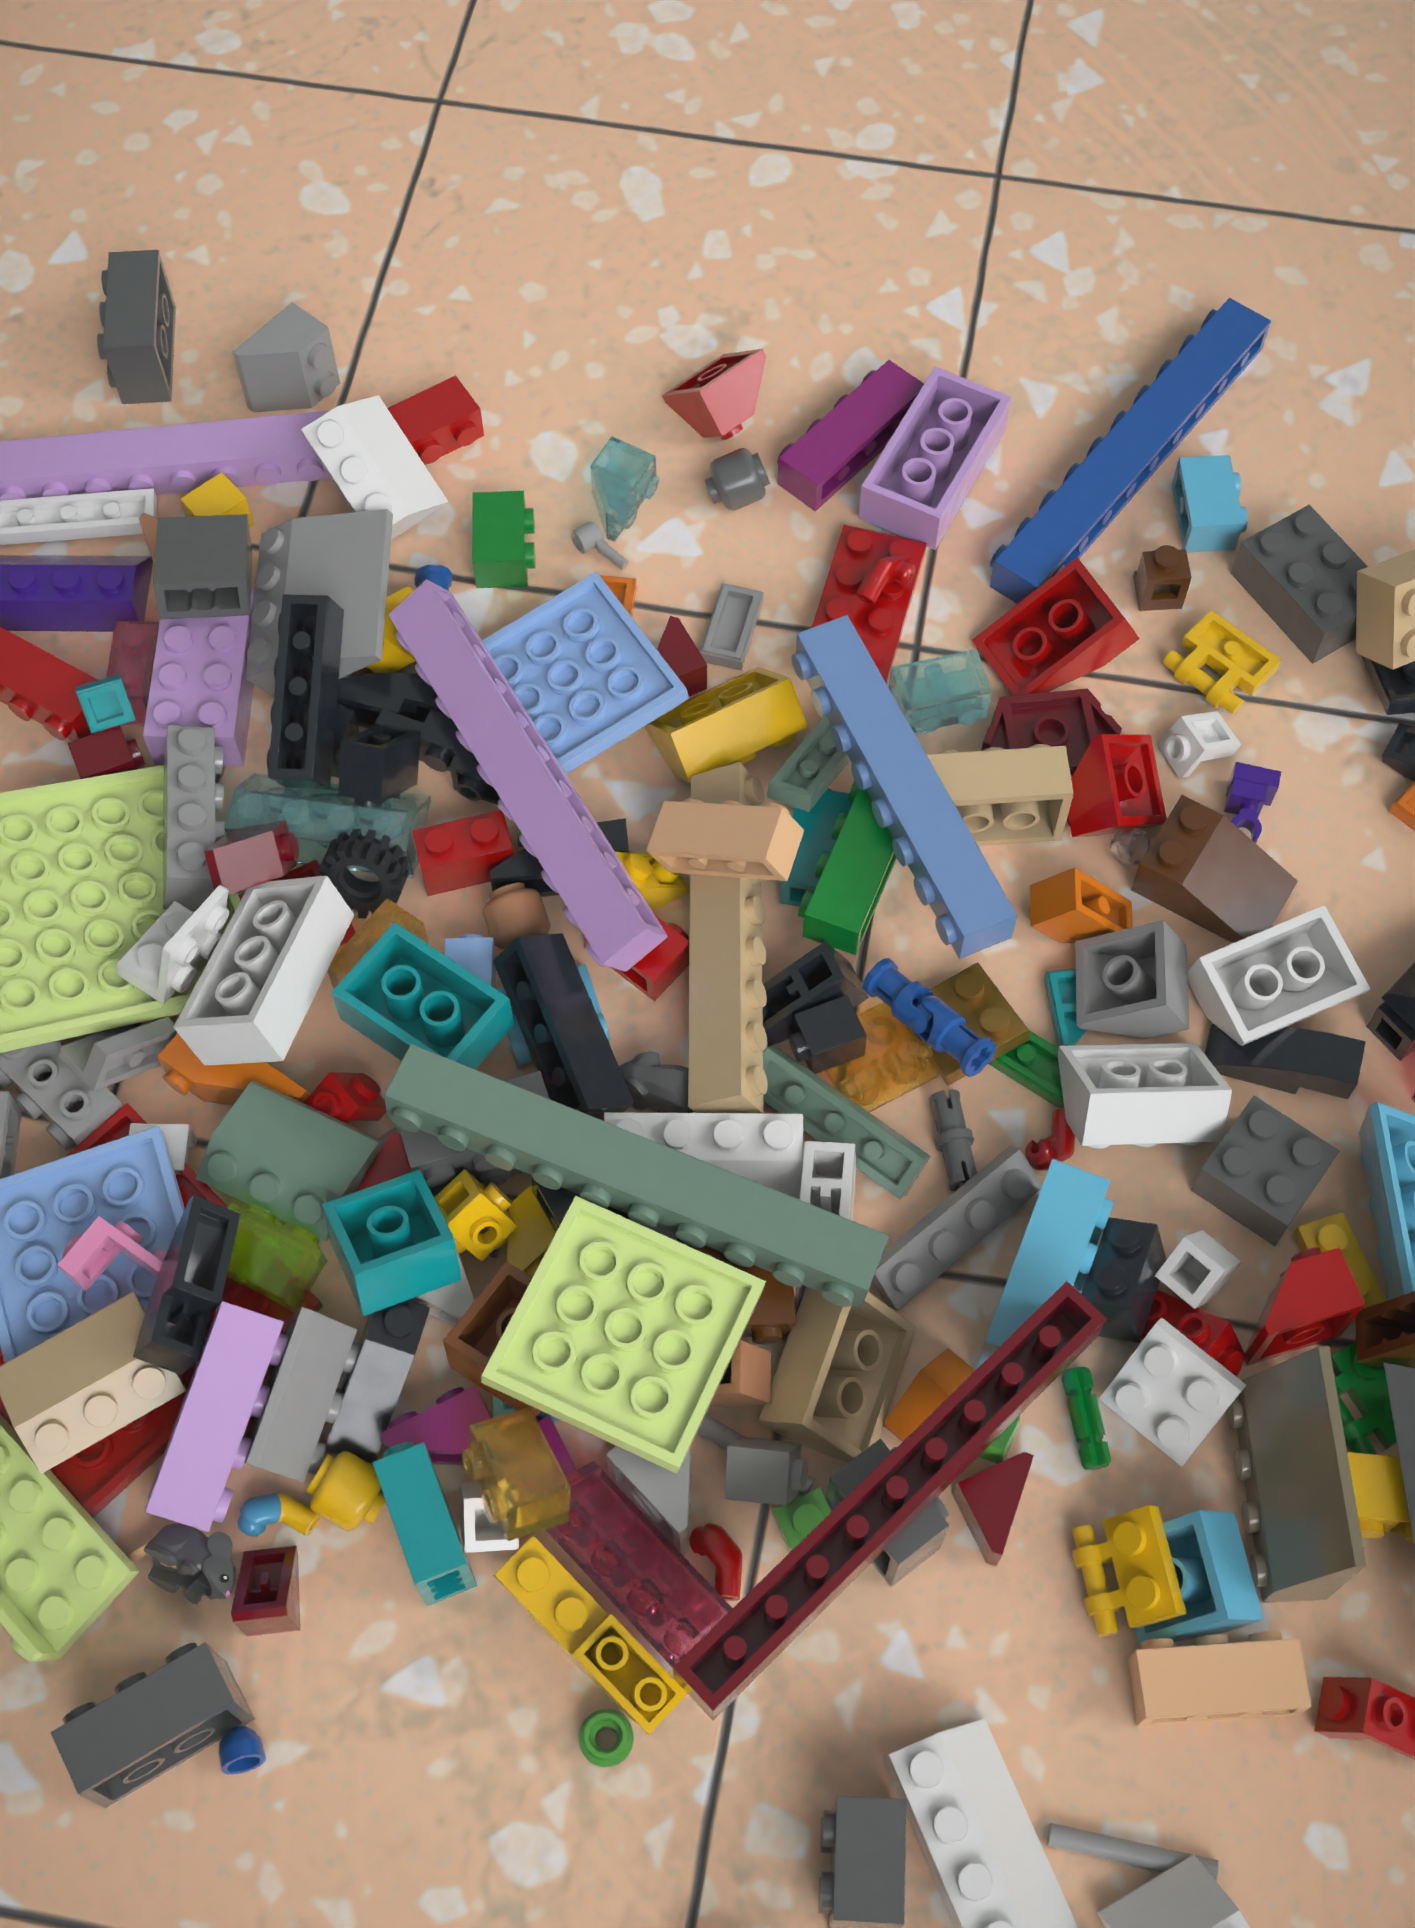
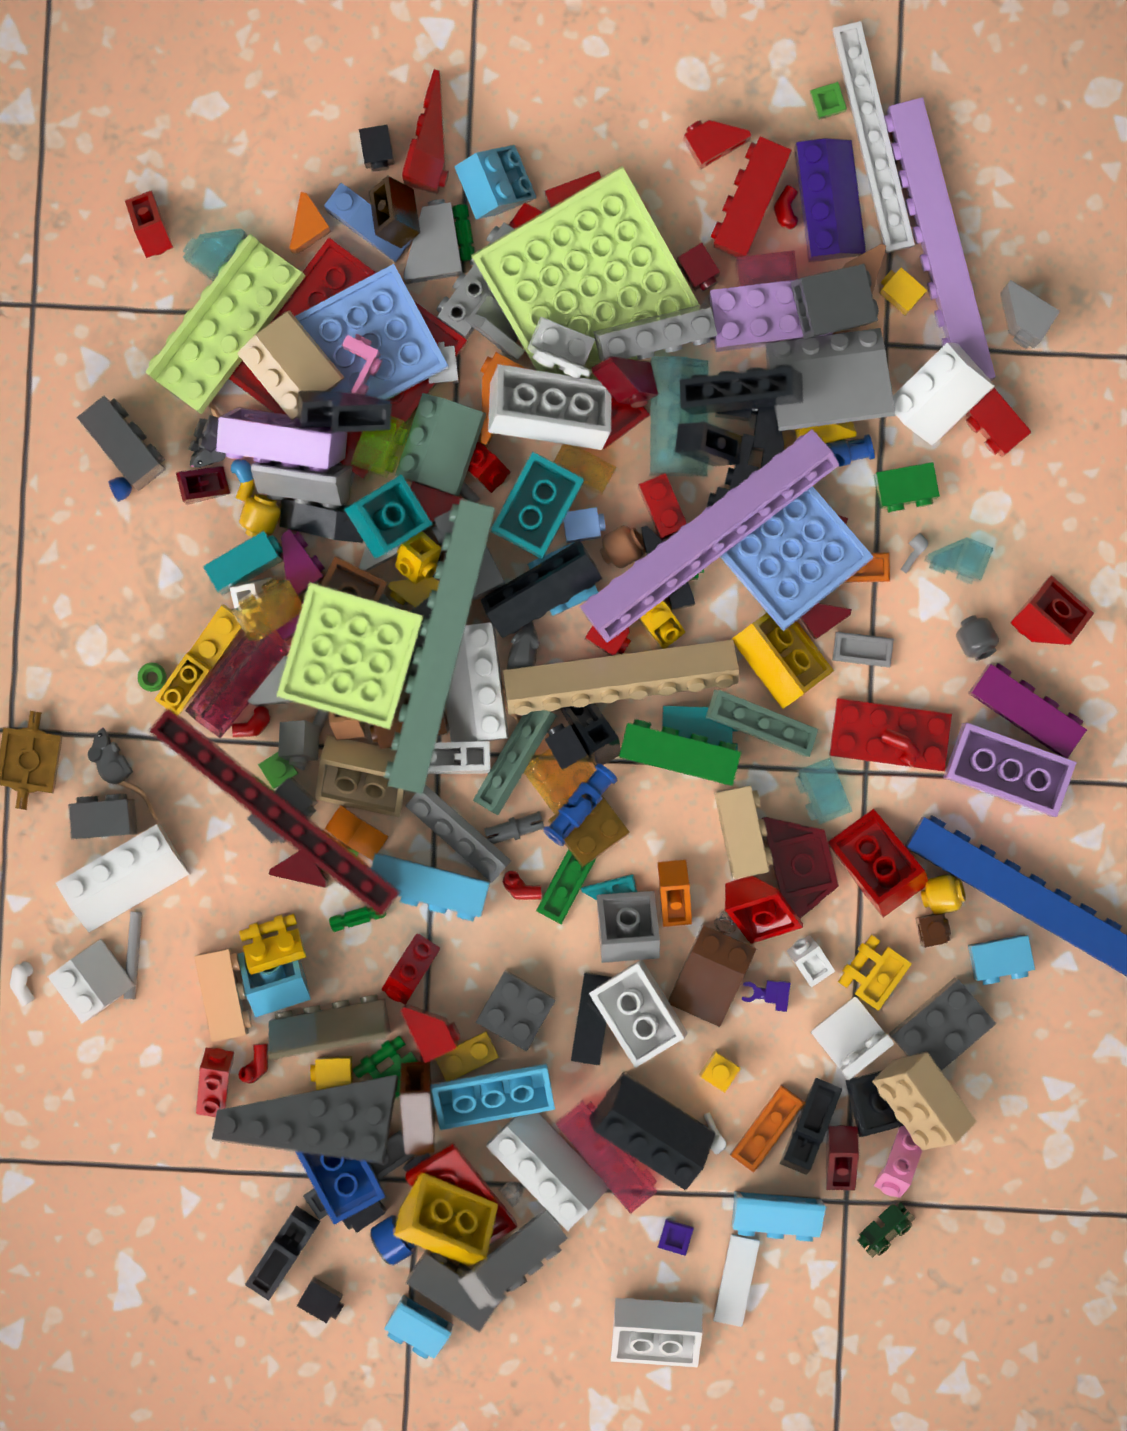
camera: 85 degrees right, 25 degrees up
teal tile [76,674,136,733] -> none
dark grey brick [97,250,176,404] -> none
black tyre [318,828,409,919] -> none
light nougat brick [646,798,804,881] -> none
medium blue brick [792,615,1017,959] -> none
white slope [1058,1043,1232,1149] -> none
black brick [1082,1217,1166,1343] -> none
white plate [1099,1318,1246,1467] -> none
white brick [1155,1230,1242,1309] -> none
none -> dark grey animal [87,727,158,820]
none -> red arm [238,1044,268,1084]
none -> yellow brick [699,1050,741,1093]
none -> red arm [774,185,798,229]
none -> white bracket [811,997,895,1080]
none -> yellow head [921,874,966,914]

